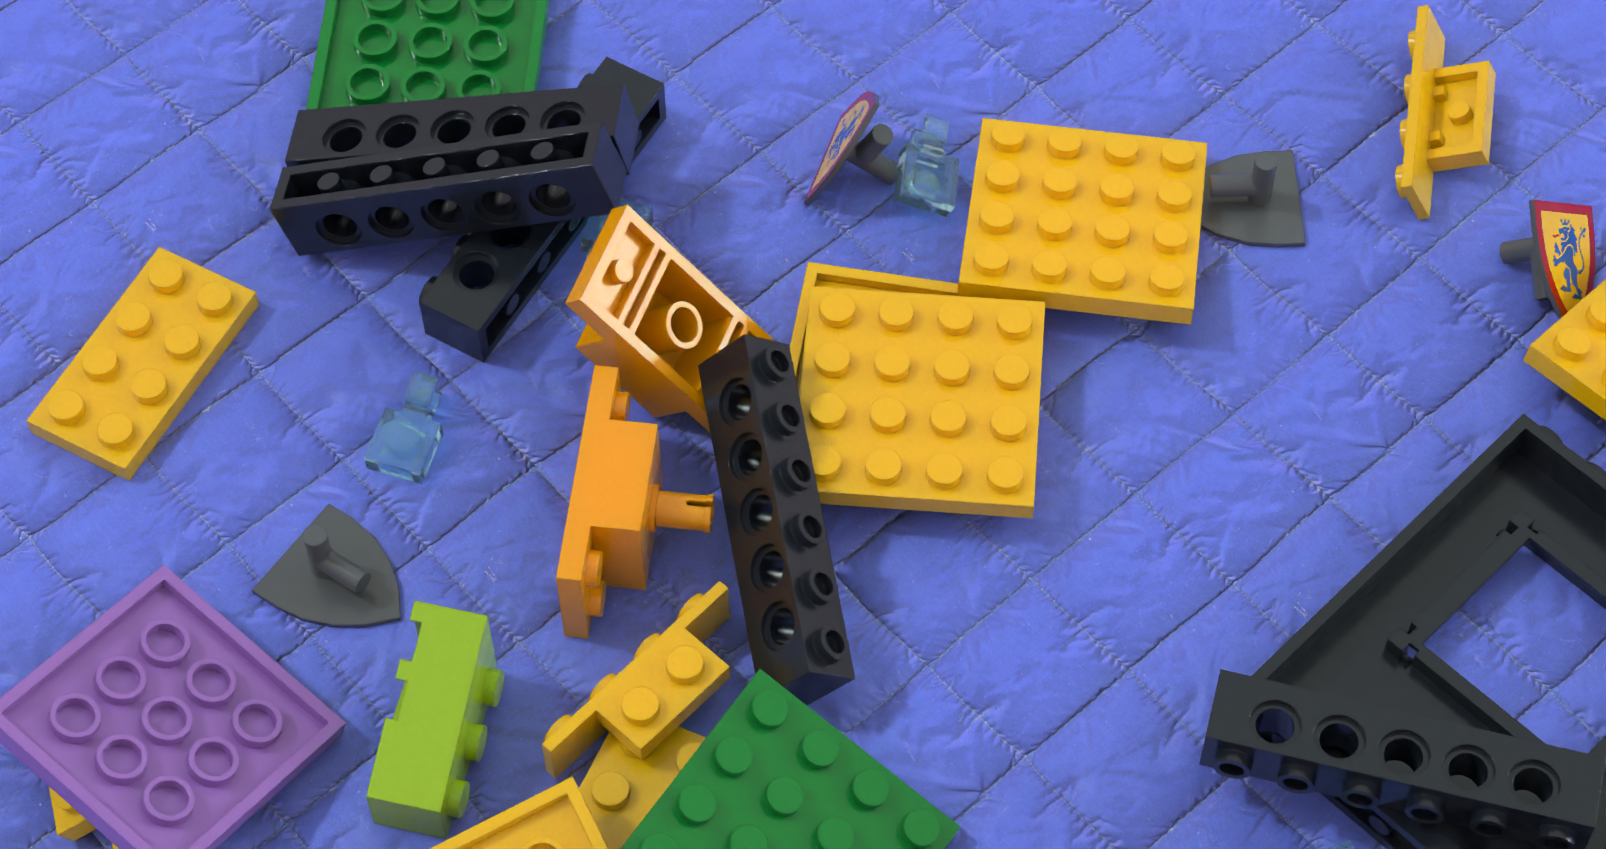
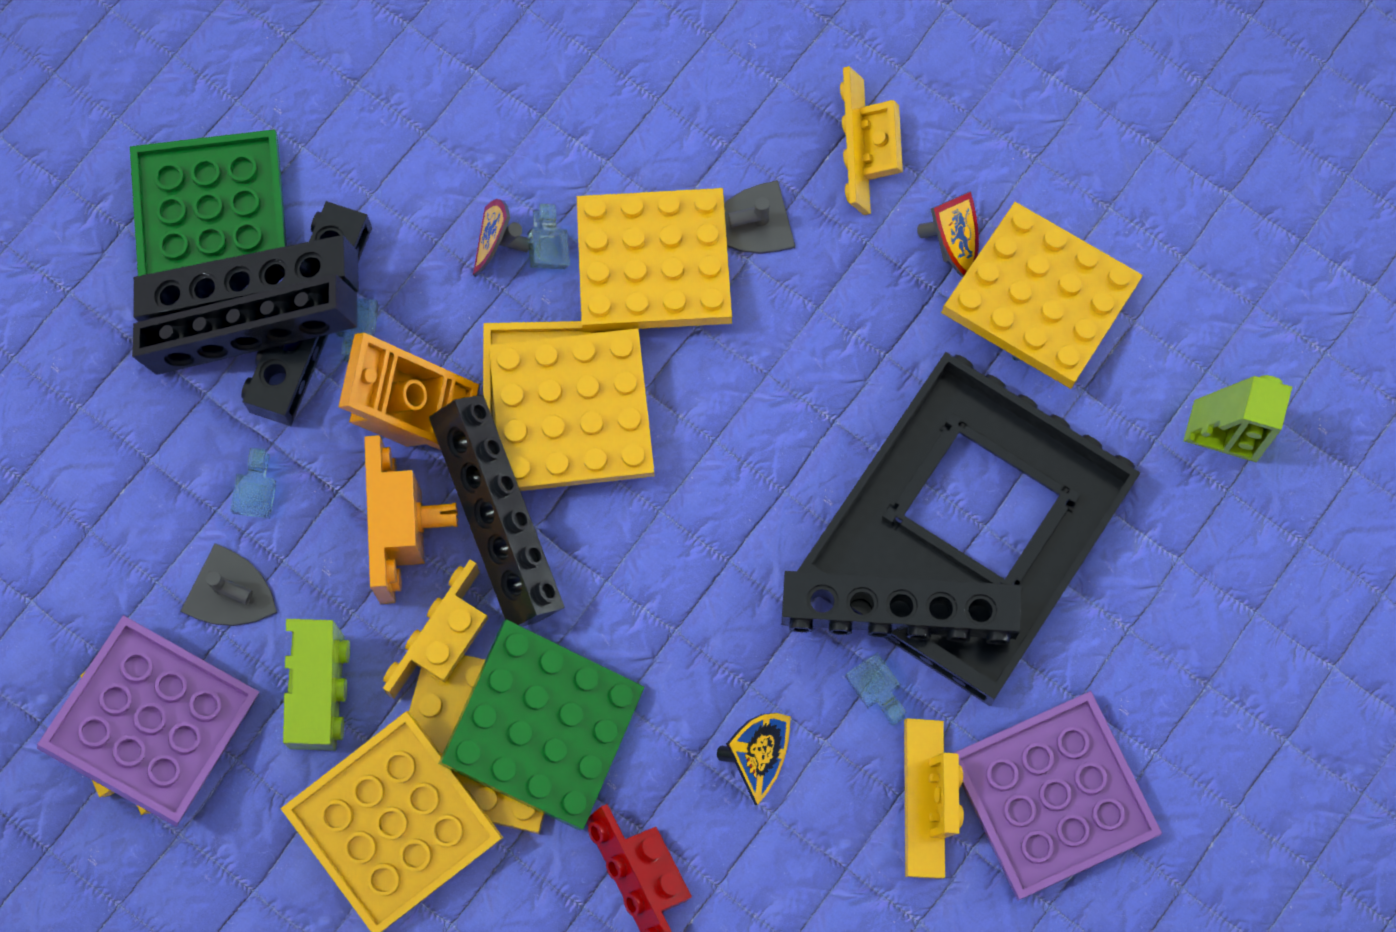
camera: 10 degrees left, 15 degrees up
yellow plate [26,247,259,481] -> none

